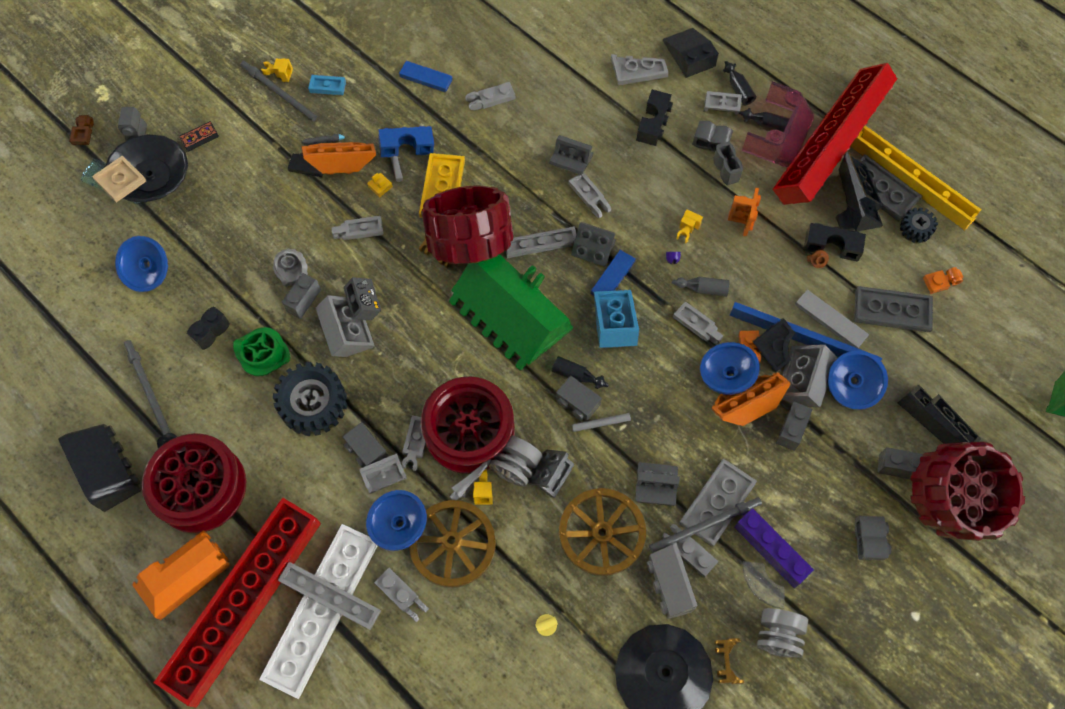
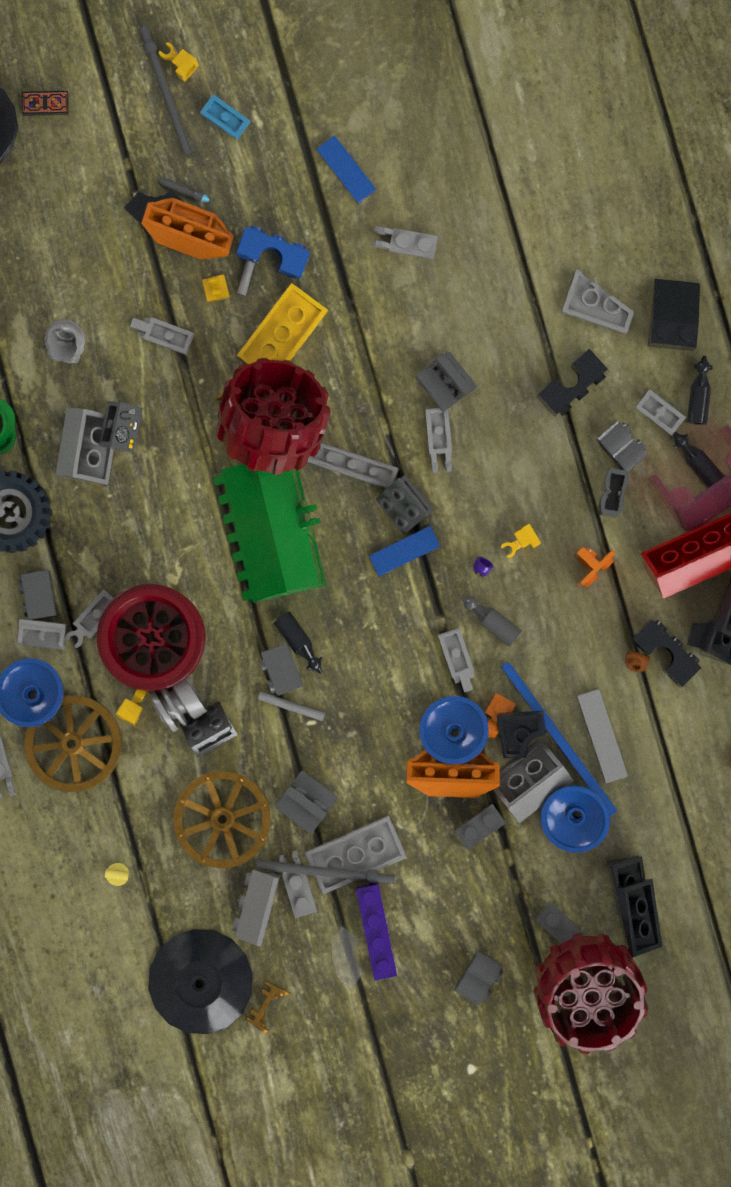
camera: 30 degrees right, 20 degrees up
dark grey brick [282,273,322,319] -> none
light grey piece [450,459,491,500] -> none
dark azure slope [594,290,639,348] -> none
light grey wheel [757,608,808,658] -> none
dark grey tile [854,286,933,332] -> none

